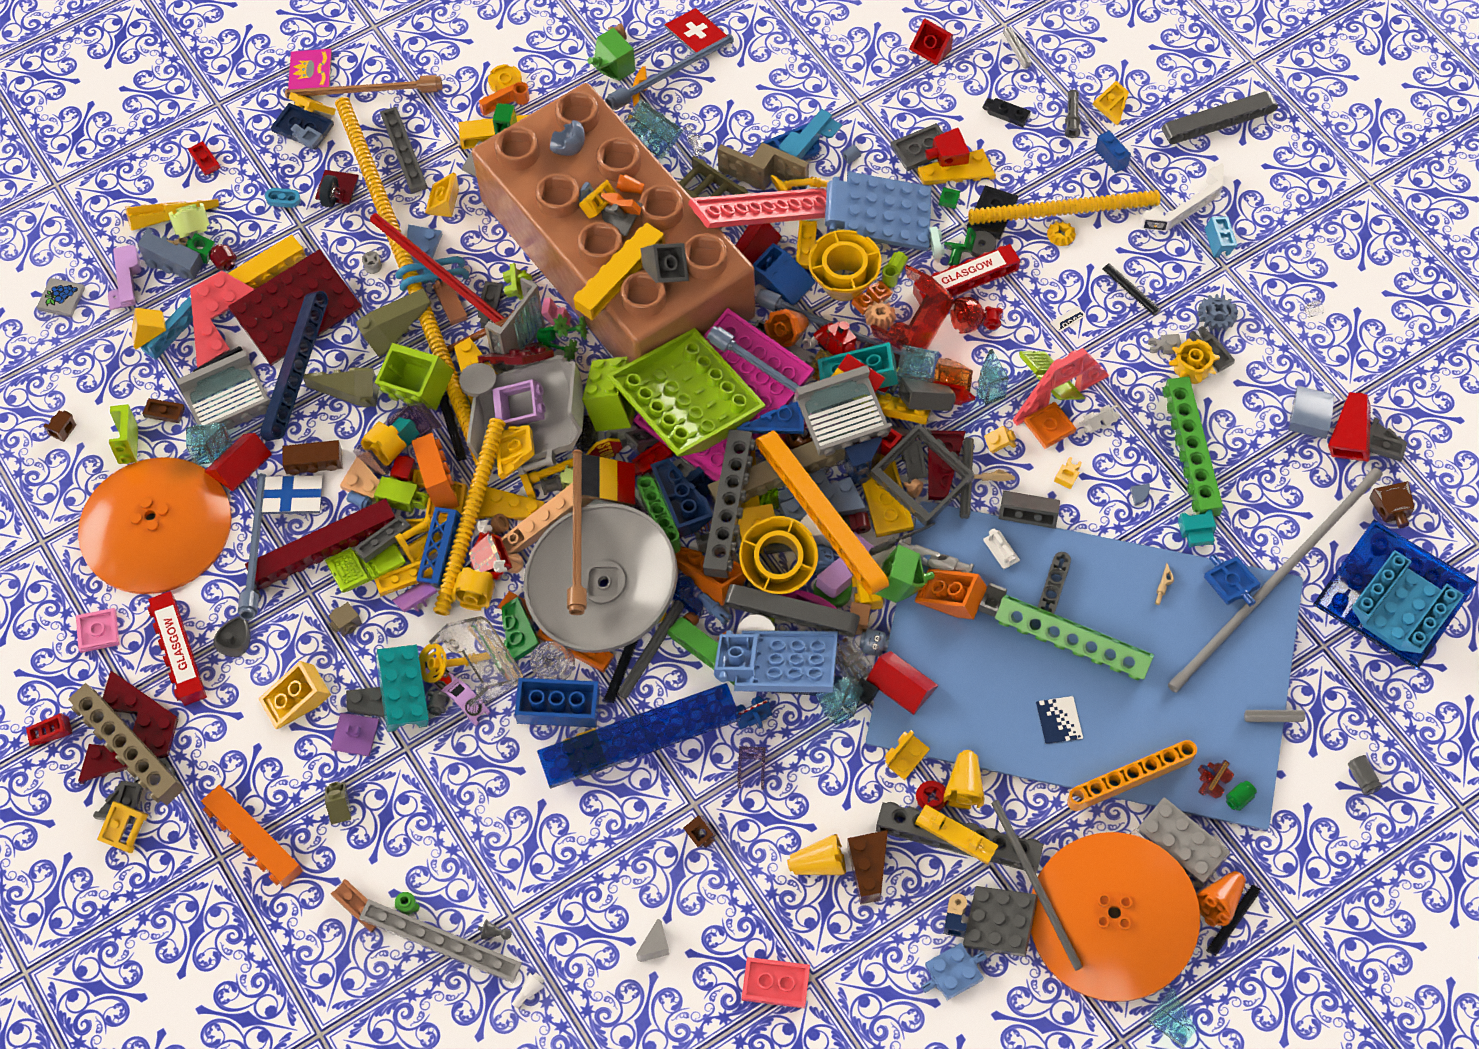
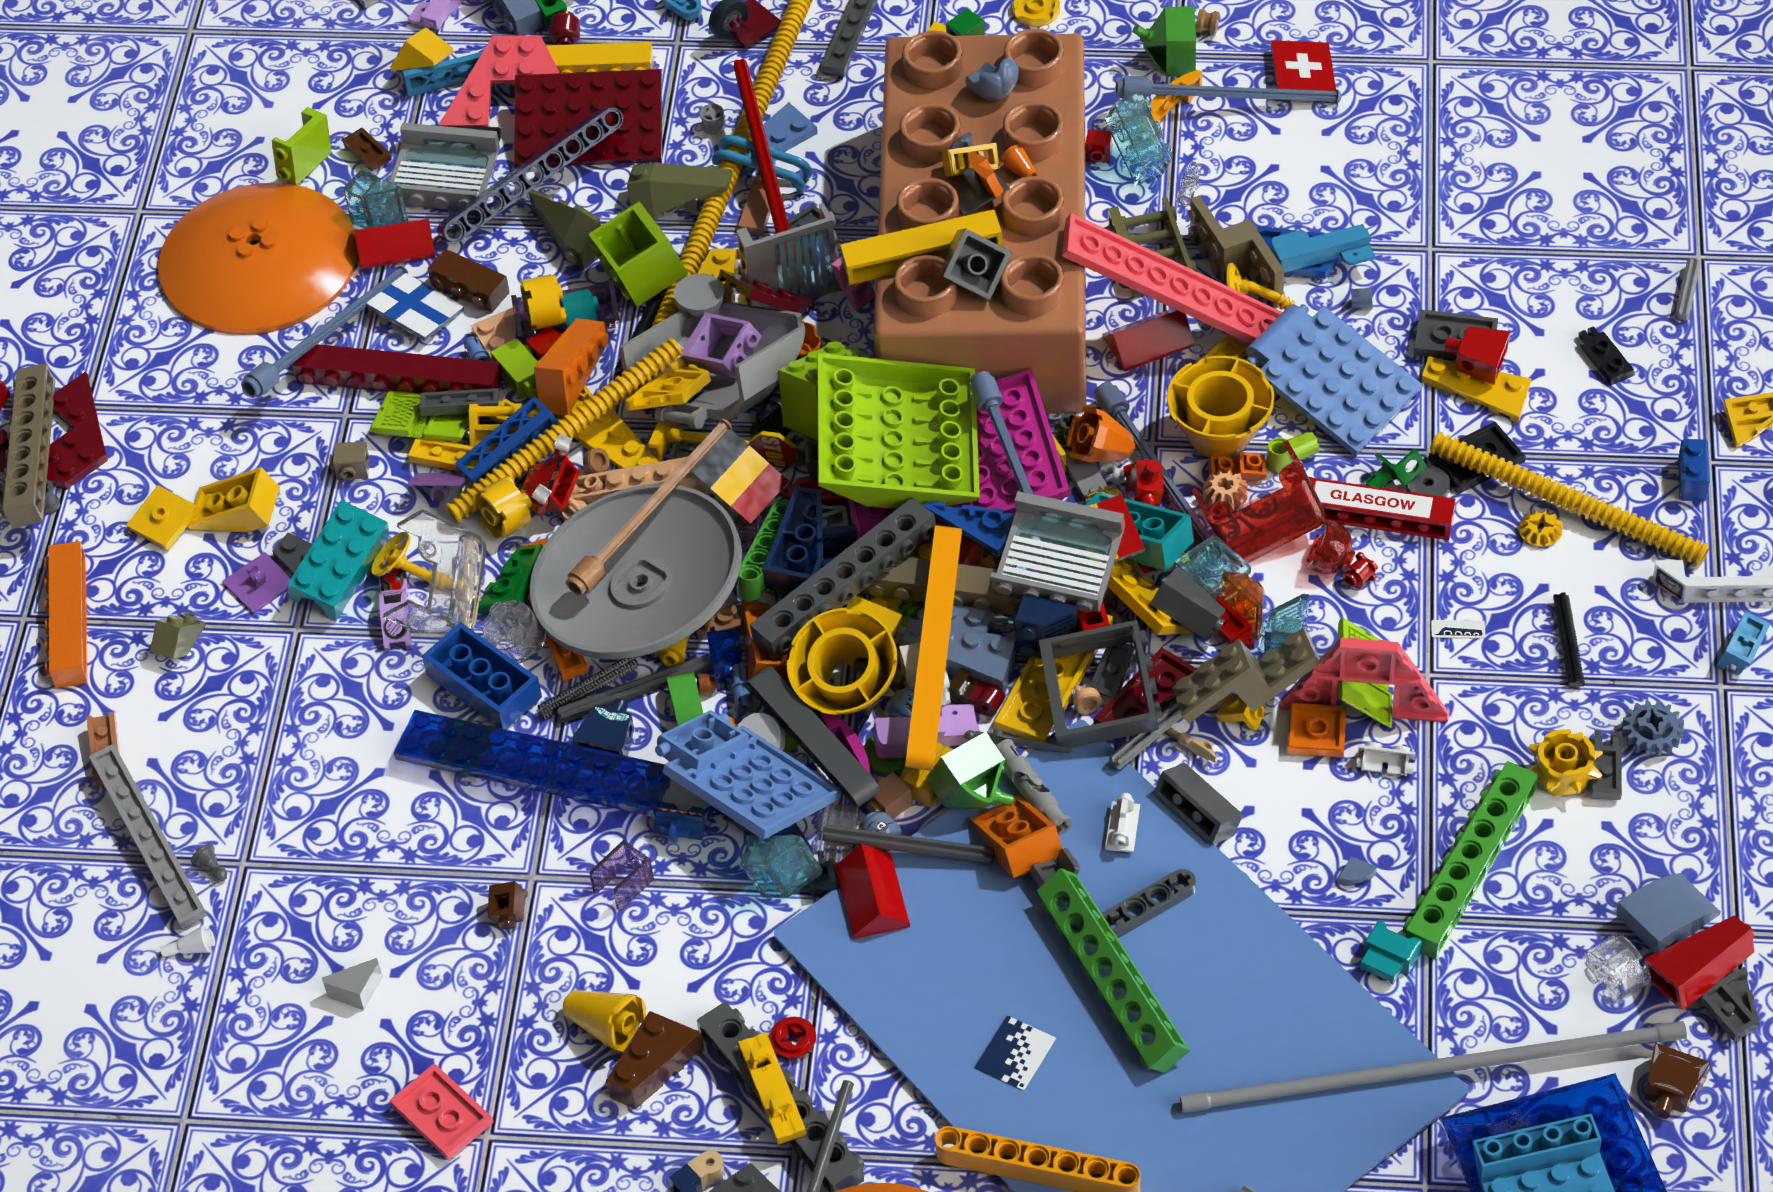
camera: 40 degrees right, 10 degrees down
reddish brown brick [43,410,76,442] -> none
bright pink tile [76,608,120,653] -> none
red brick [147,591,207,706] -> none
dark grey piece [213,584,261,657] -> none
bright green brick [395,892,420,916] -> none
yellow slope [425,172,459,217] -> none
dark grey brick [427,691,450,716] -> none
orange plate [479,82,530,116] -> none
lime hips [503,263,532,300] -> none
bright green plant [537,314,588,362] -> none
blue slope [753,243,816,306] -> none
yellow bracket [884,730,930,781] -> none
red slope [909,18,953,65] -> none
light aqua plate [929,226,945,260] -> none
green plate [939,187,961,209] -> none
yellow cone [943,750,985,809] -> none
yellow plate [1054,457,1082,489] -> none
dark grey pin [1065,90,1081,138] -> none
light grey plate [1148,334,1181,355] -> none
tan hand [1155,563,1174,605] -> none
blue plate [1204,554,1261,607] -> none
none -> yellow plate [126,485,200,550]
none -> dark blue torso [573,699,634,766]
none -> dark grey axle [823,825,993,864]
none -> dark tan bracket [1172,628,1321,723]
none -> clear brick [1584,933,1651,1005]

